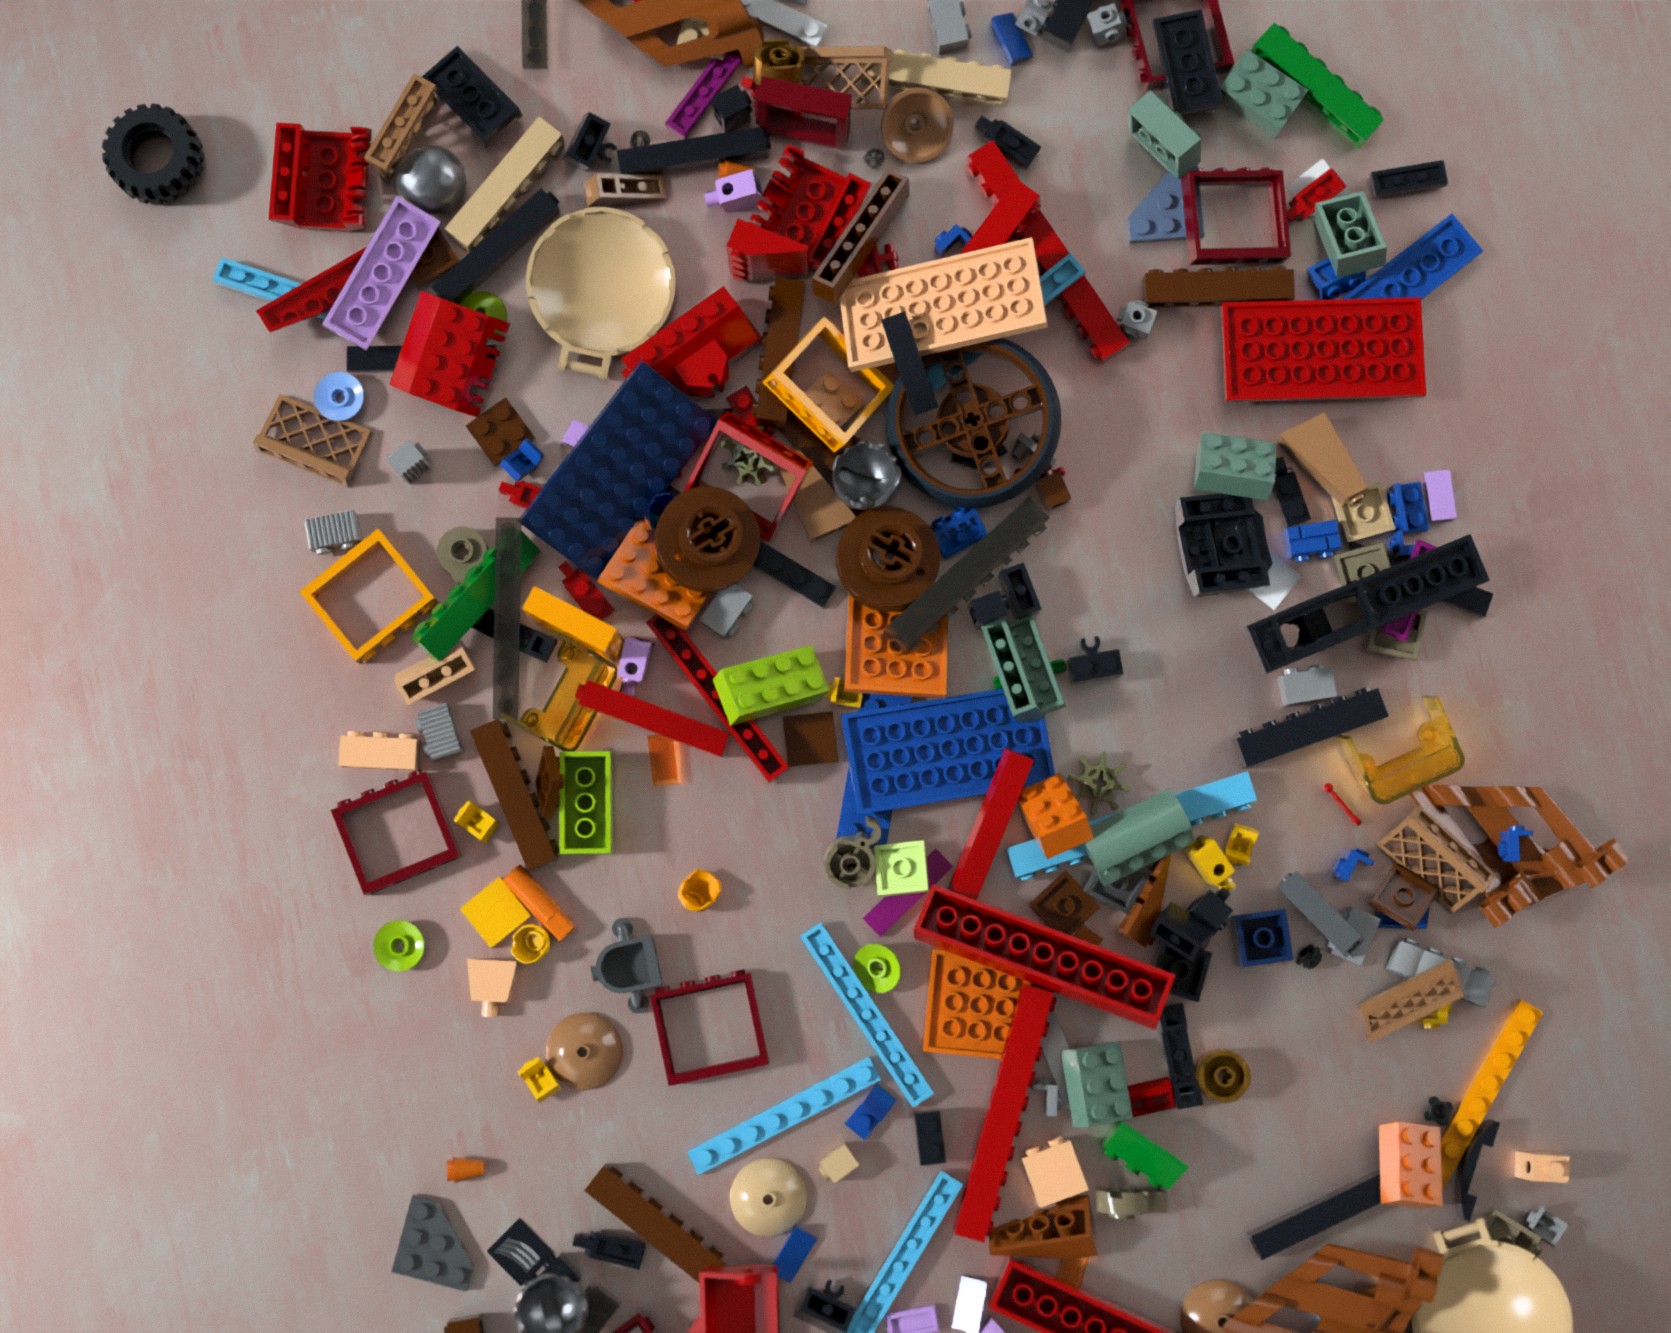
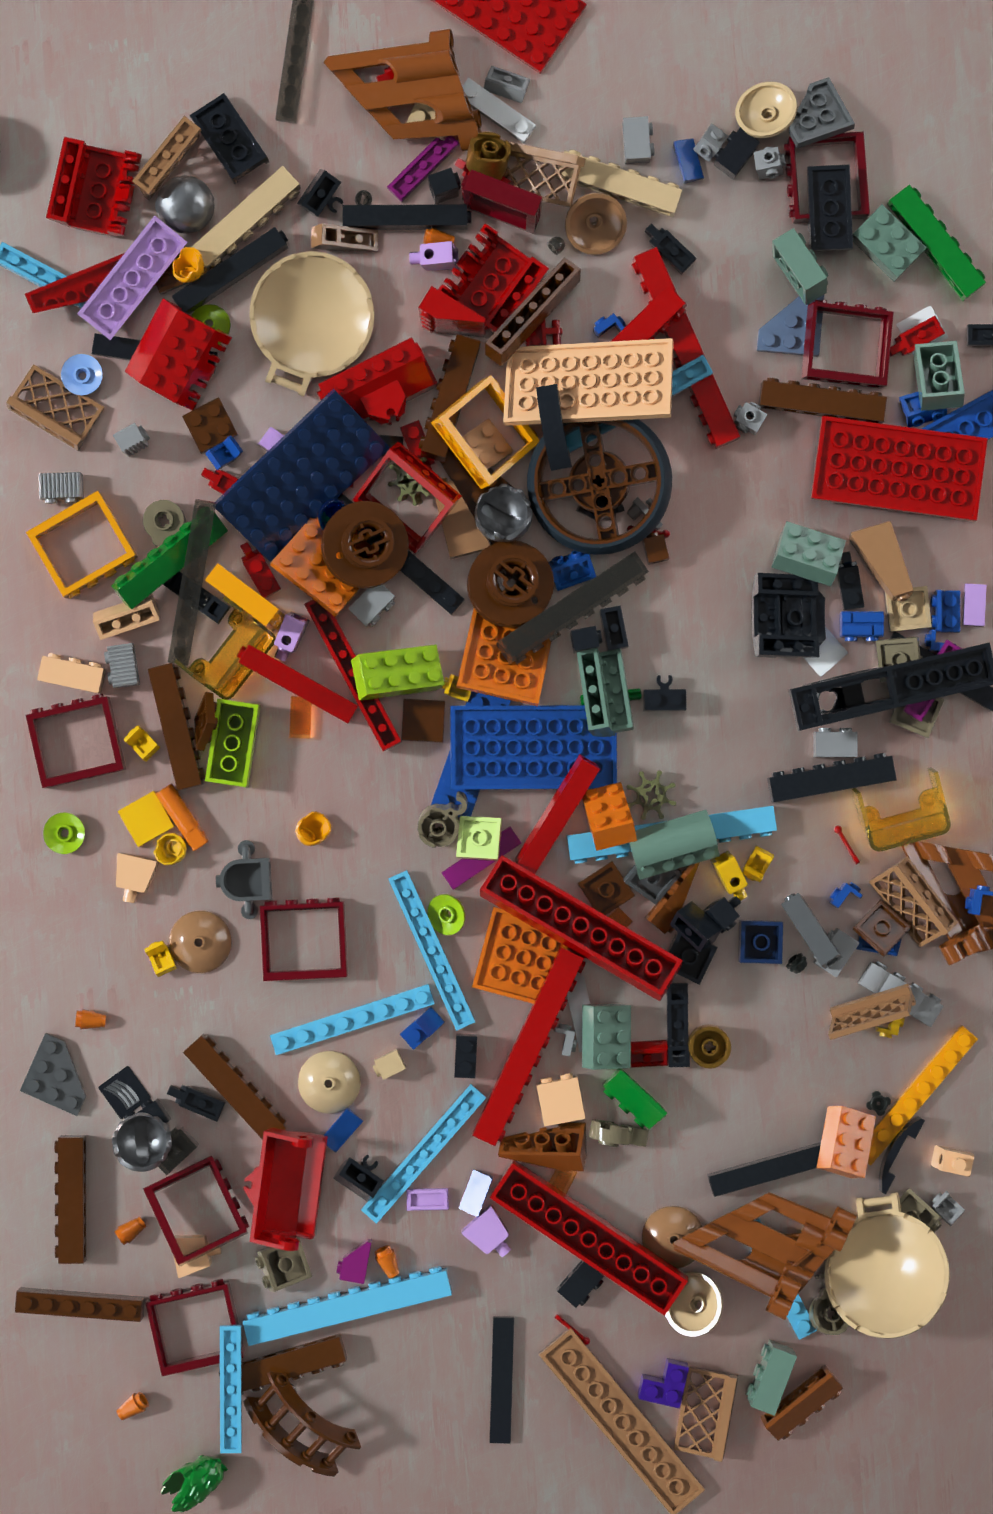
camera: 10 degrees right, 5 degrees up
none -> light orange hair [173,247,204,283]

